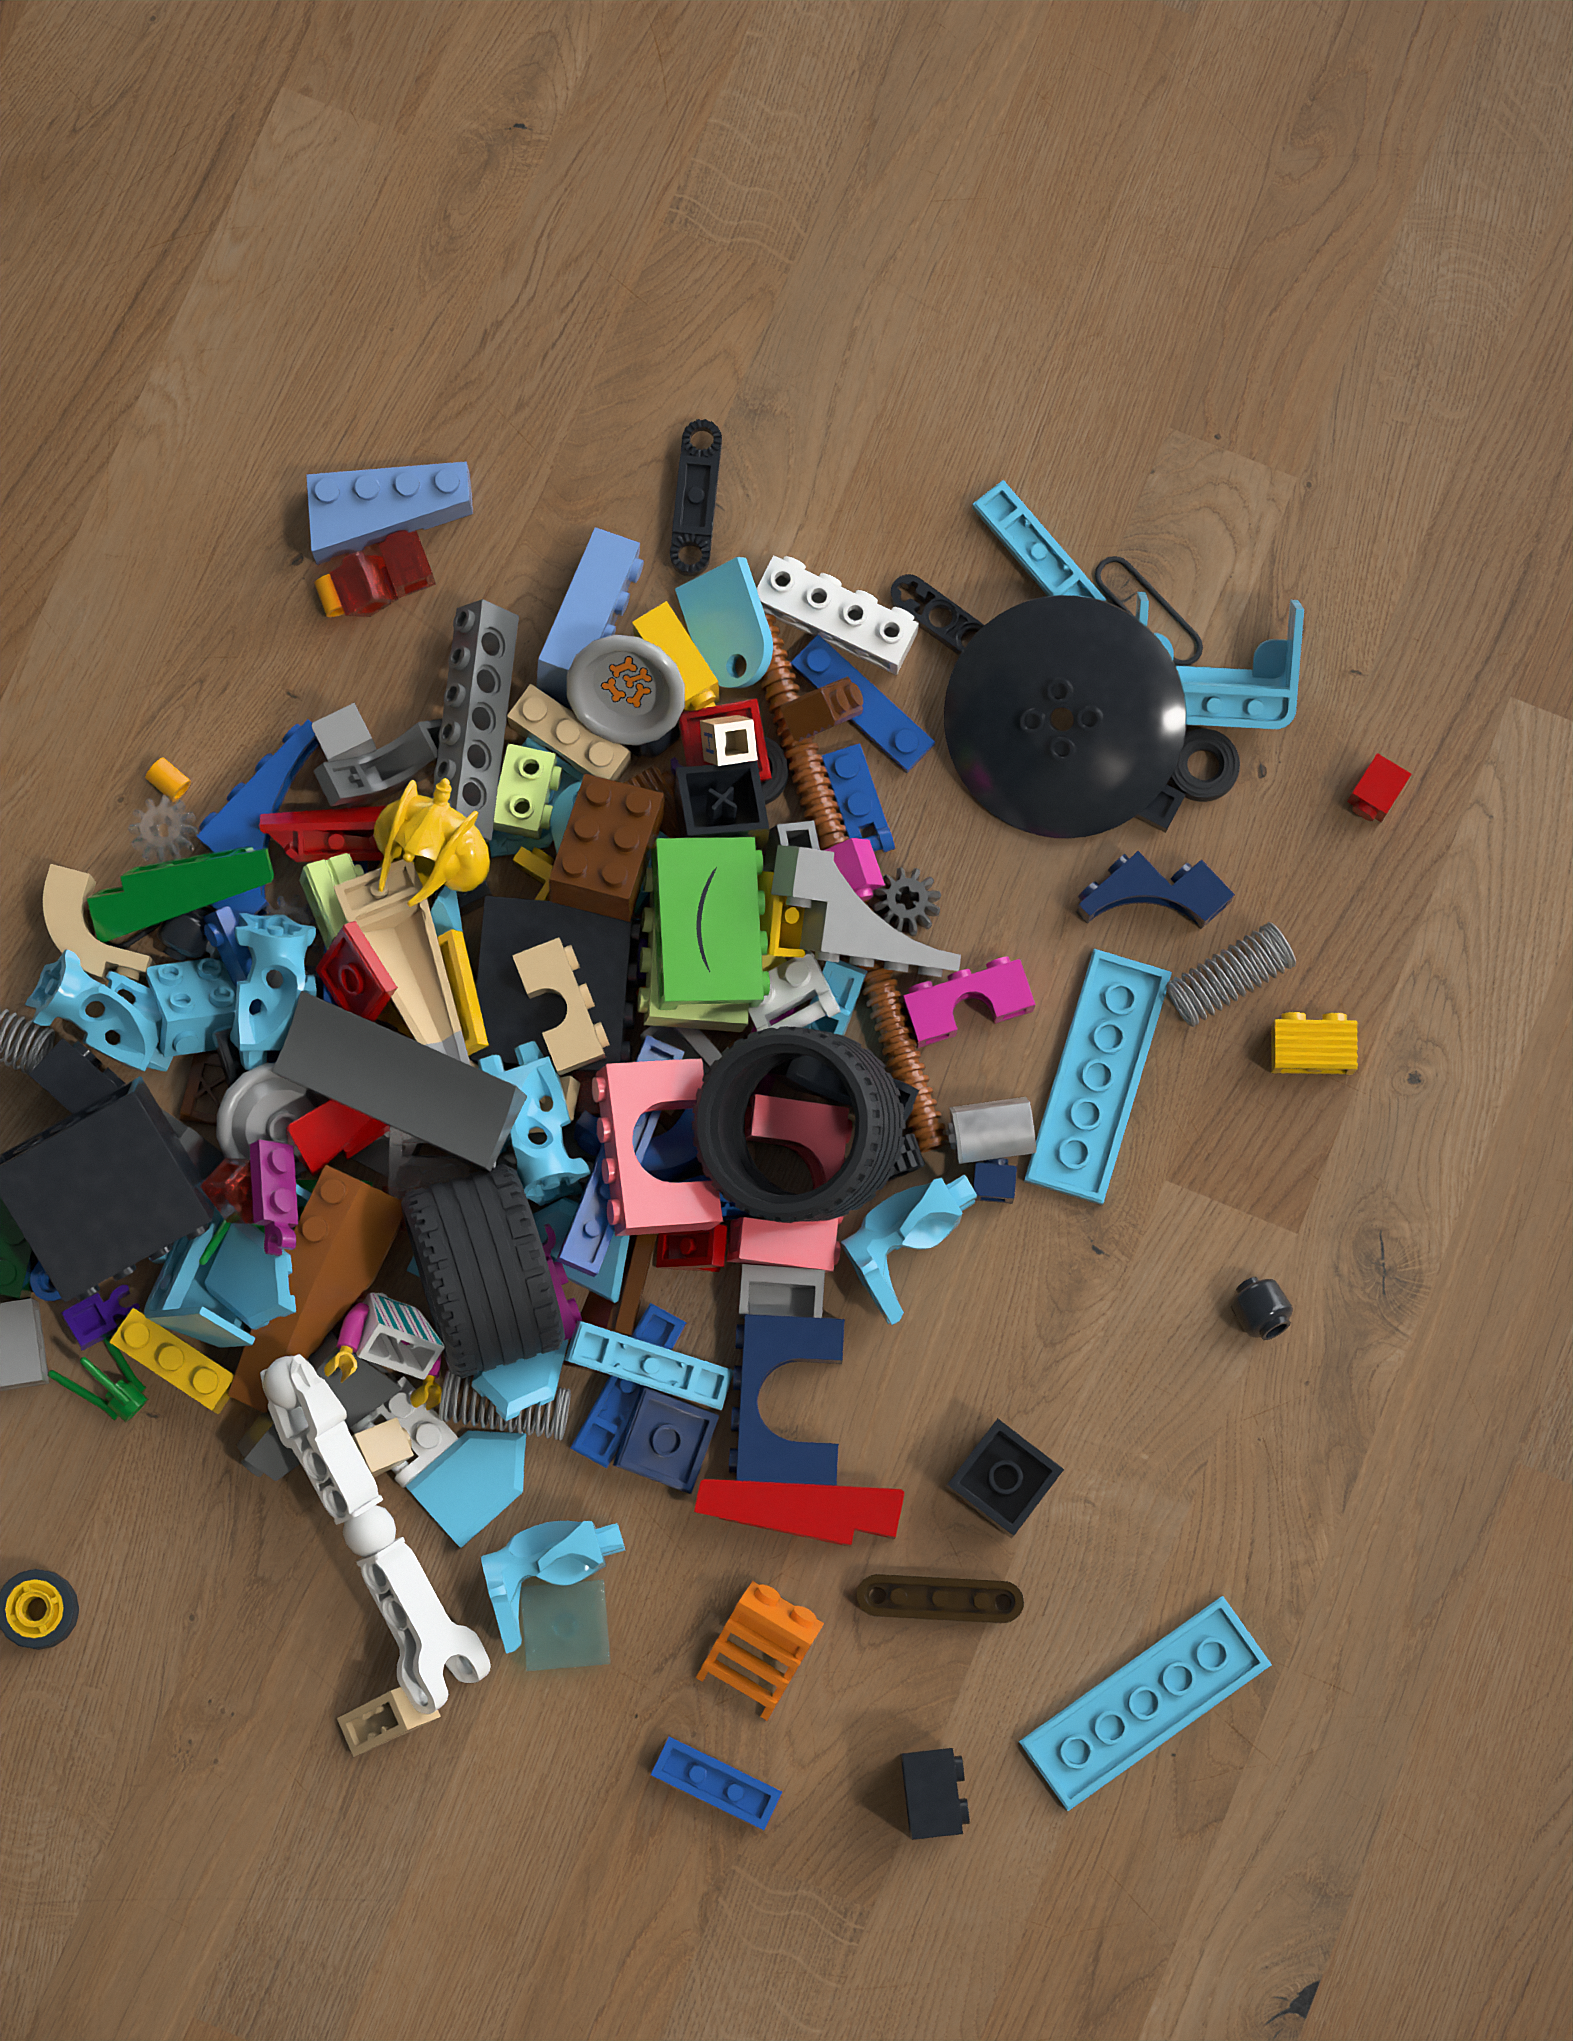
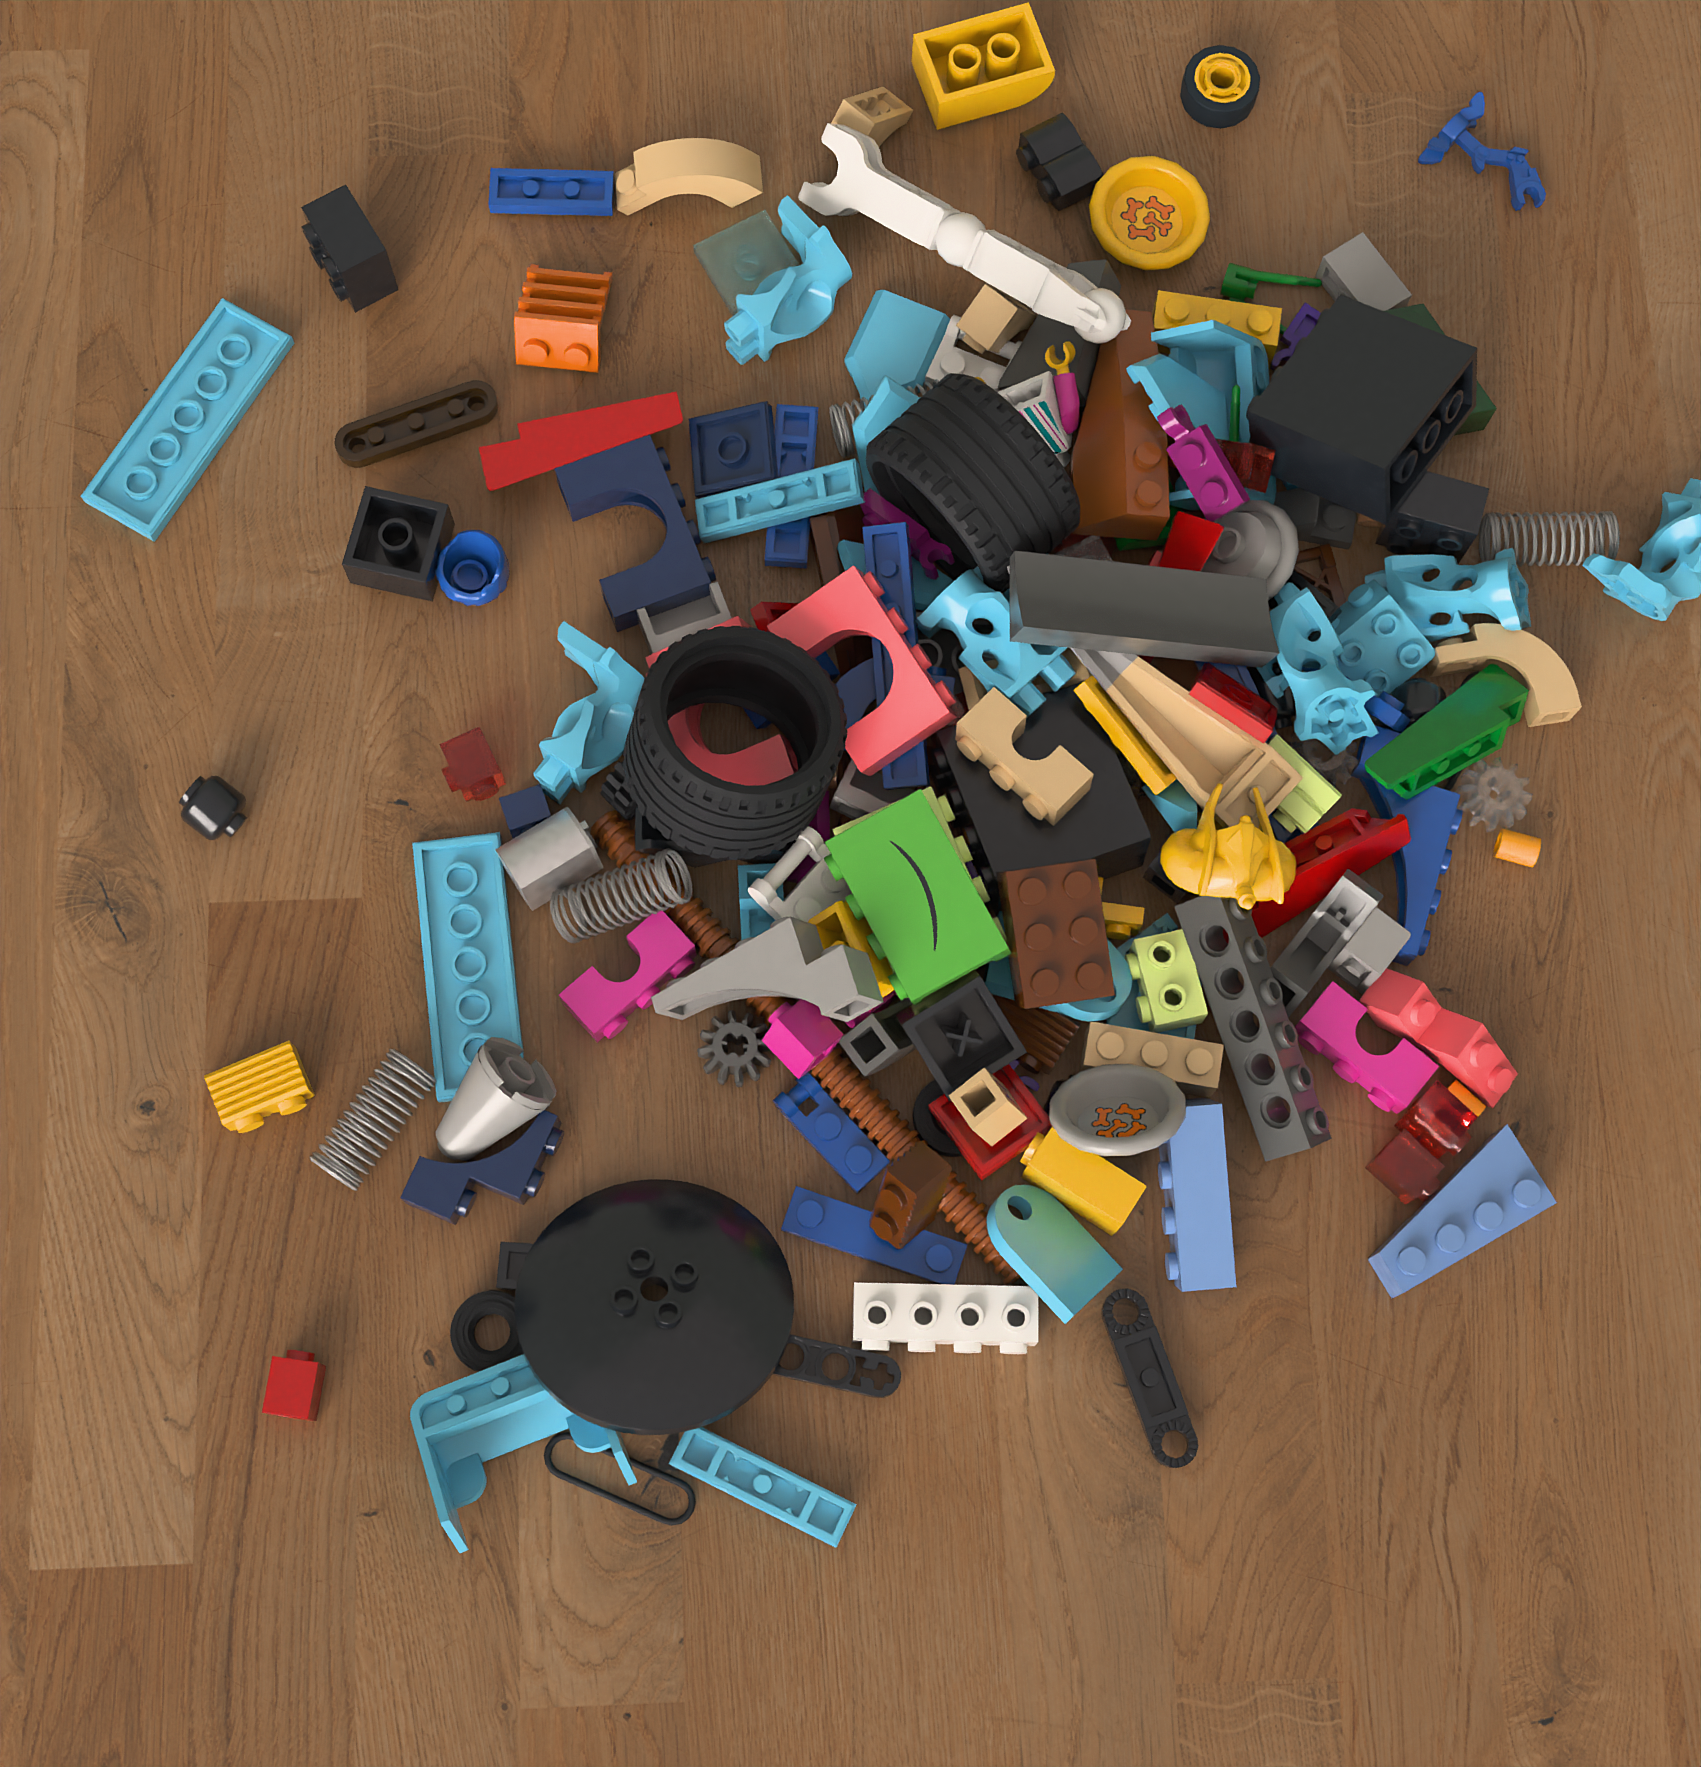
camera: 150 degrees right, 5 degrees down
none -> blue hair [435,530,510,606]
none -> light grey cone [436,1037,556,1161]
none -> clear red brick [439,727,506,802]
none -> light grey piece [550,848,692,944]
none -> tan arch [614,138,763,215]
none -> yellow brick [911,2,1055,130]
none -> black brick [1016,113,1103,211]
none -> yellow piece [1089,156,1210,270]
none -> dark pink arch [1295,981,1439,1114]
none -> coral arch [1359,968,1518,1108]

